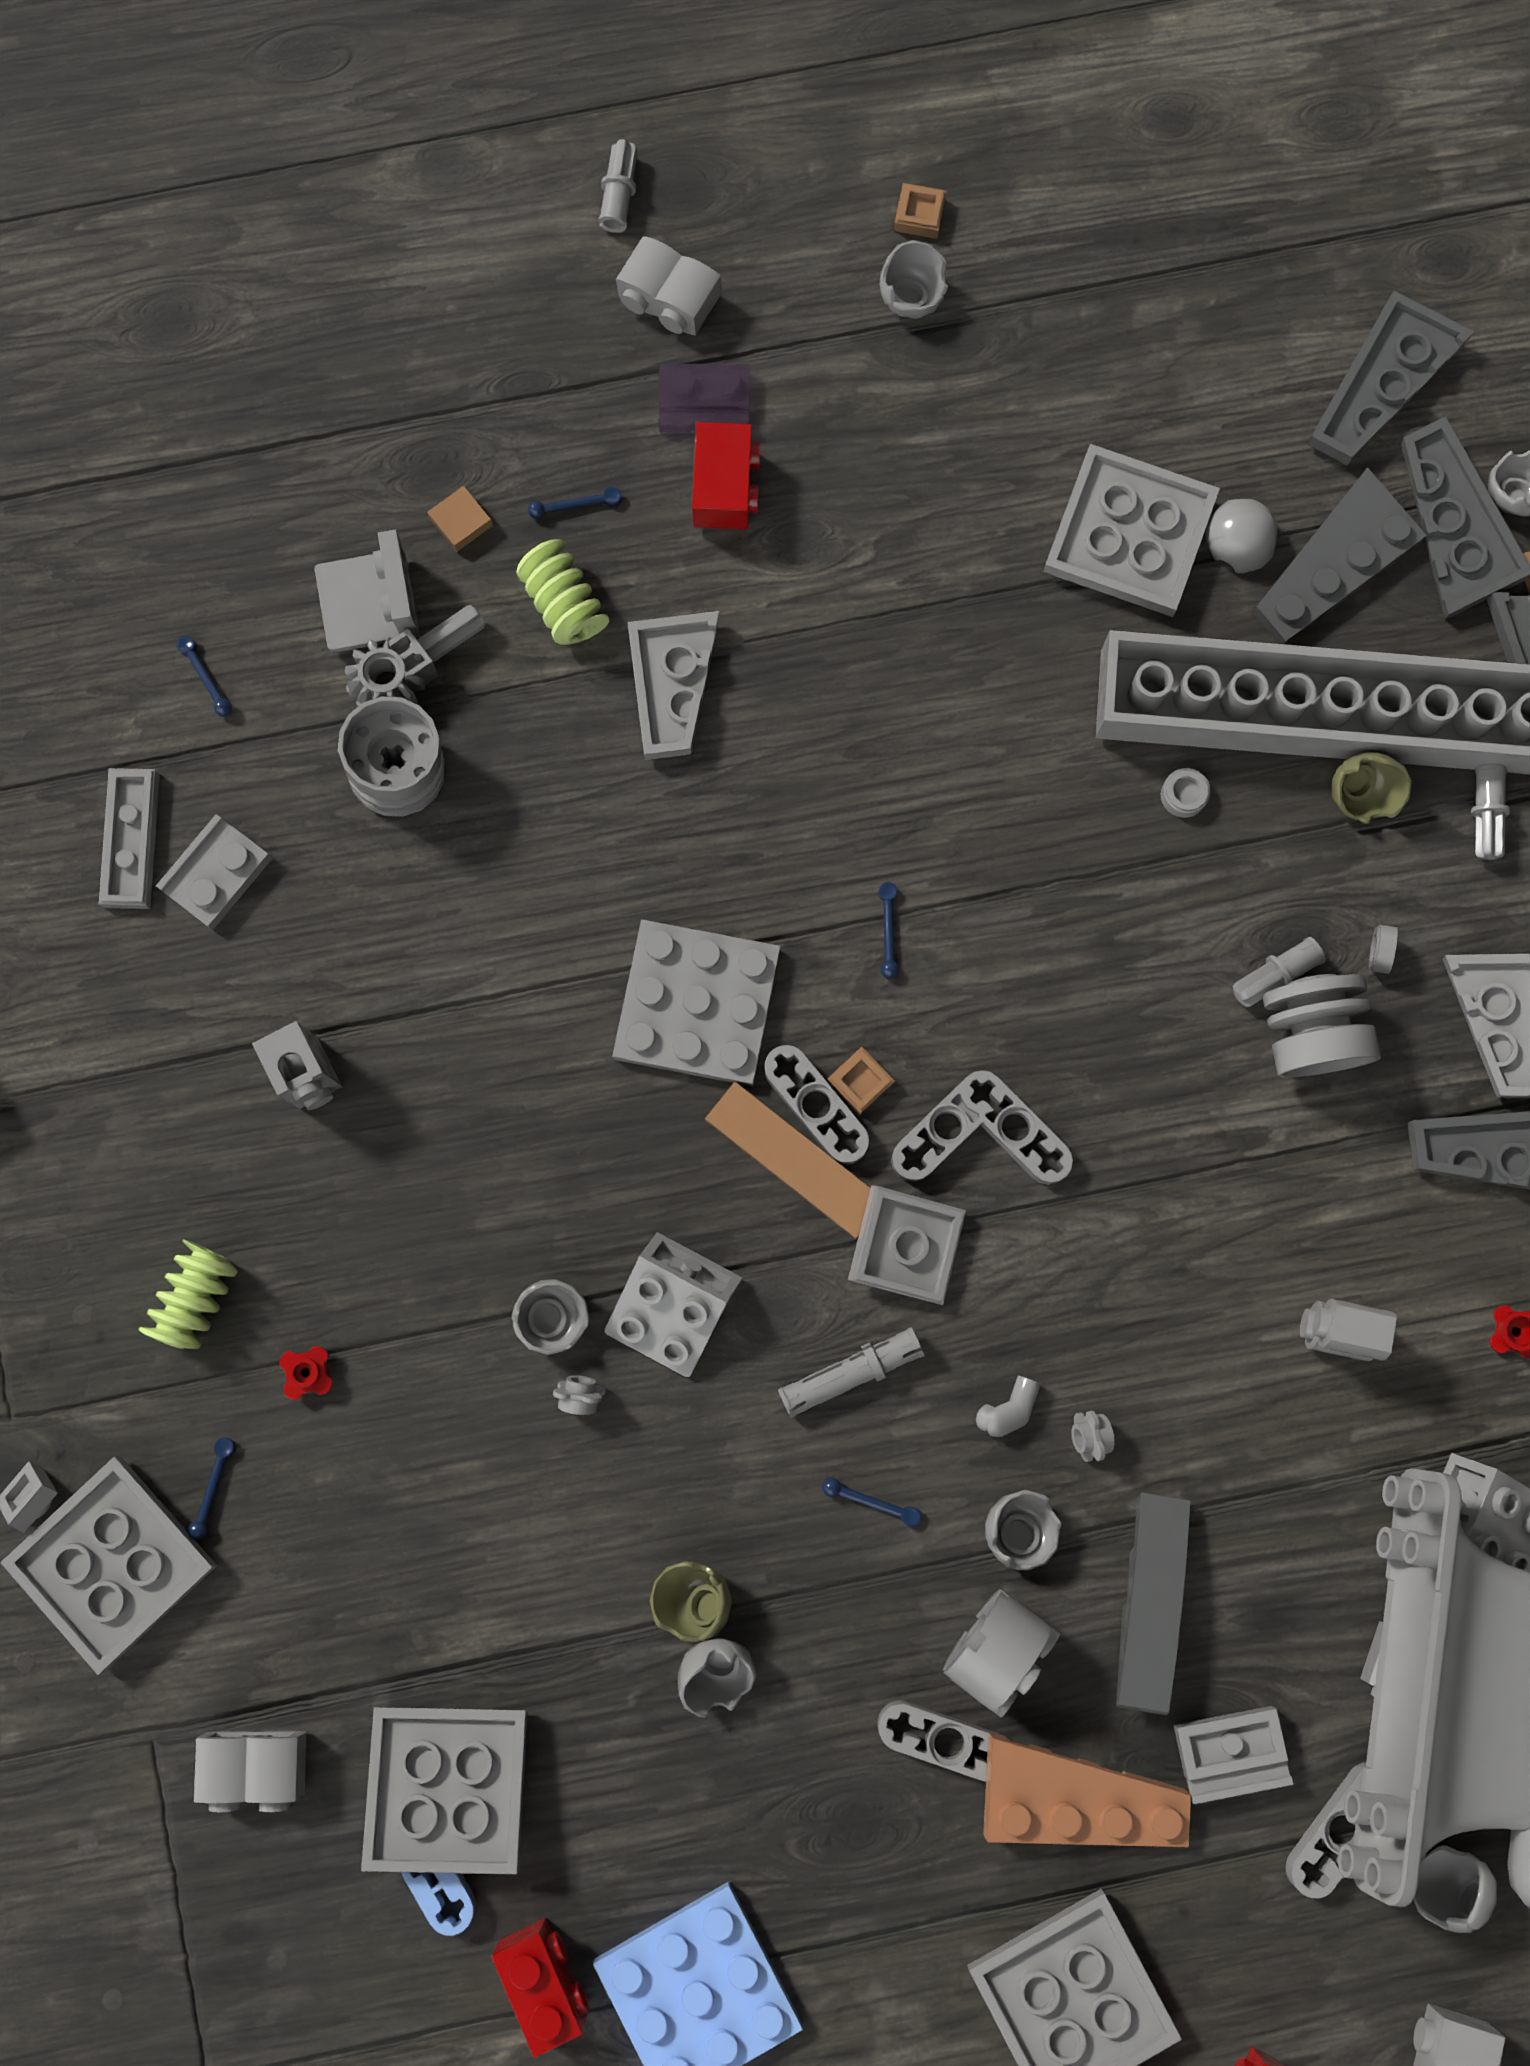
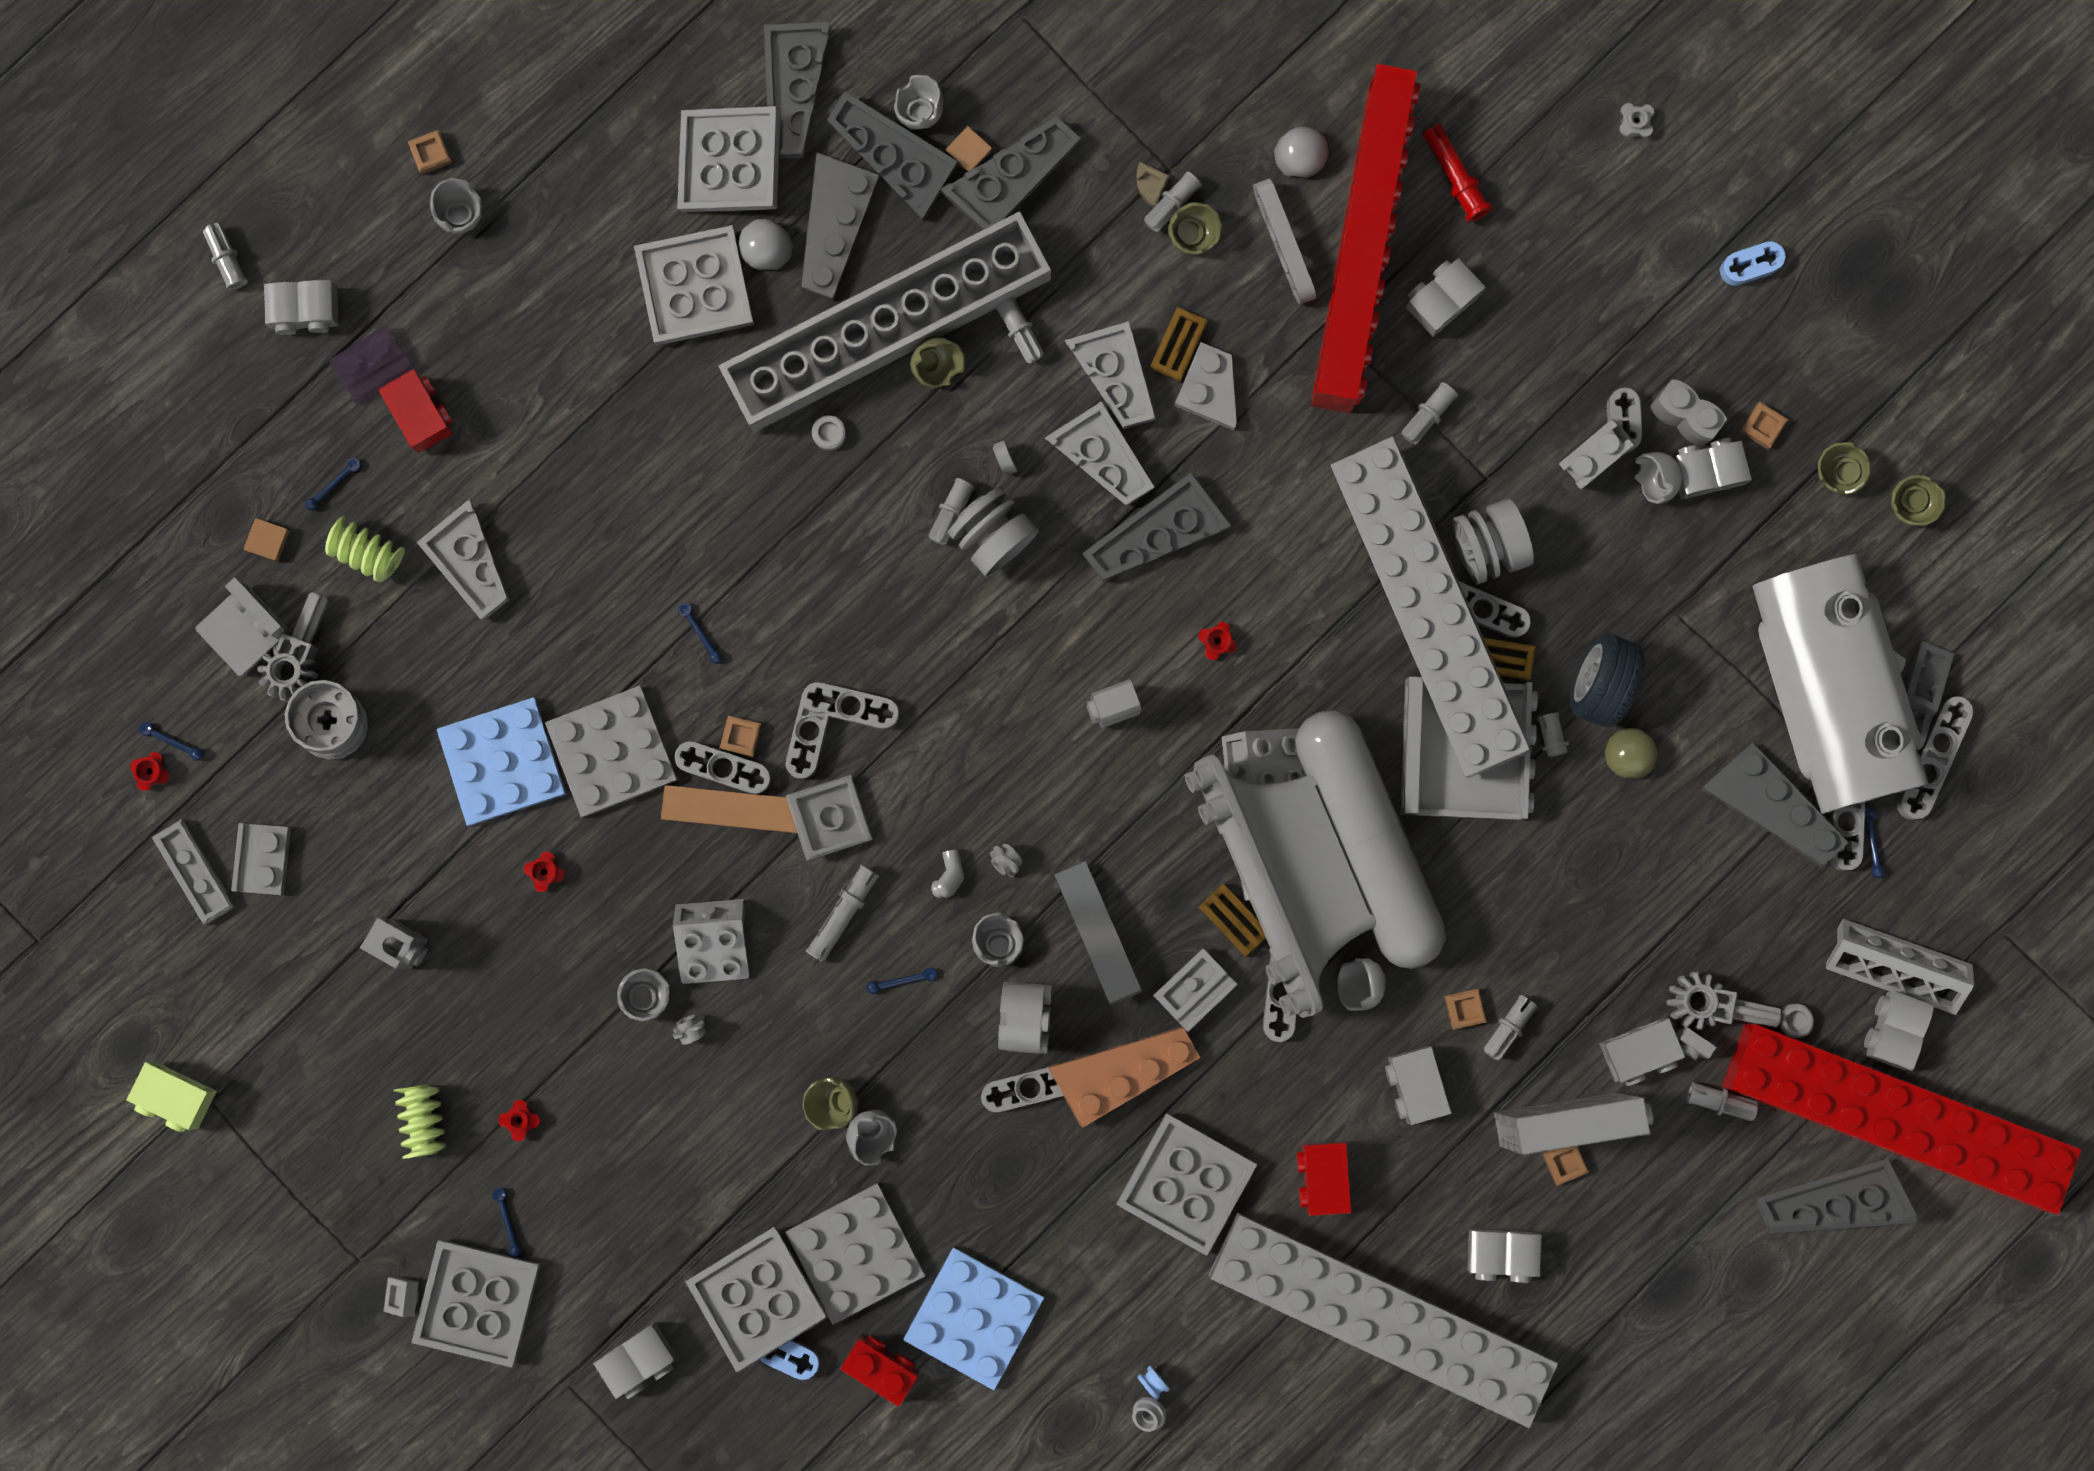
camera: 35 degrees left, 5 degrees up
none -> red plate [130,752,170,791]
none -> light blue plate [437,697,567,826]
none -> red plate [524,852,565,892]
none -> light grey plate [677,106,781,212]
none -> light grey plate [786,1183,925,1325]
none -> pearl gold tile [1198,883,1266,957]

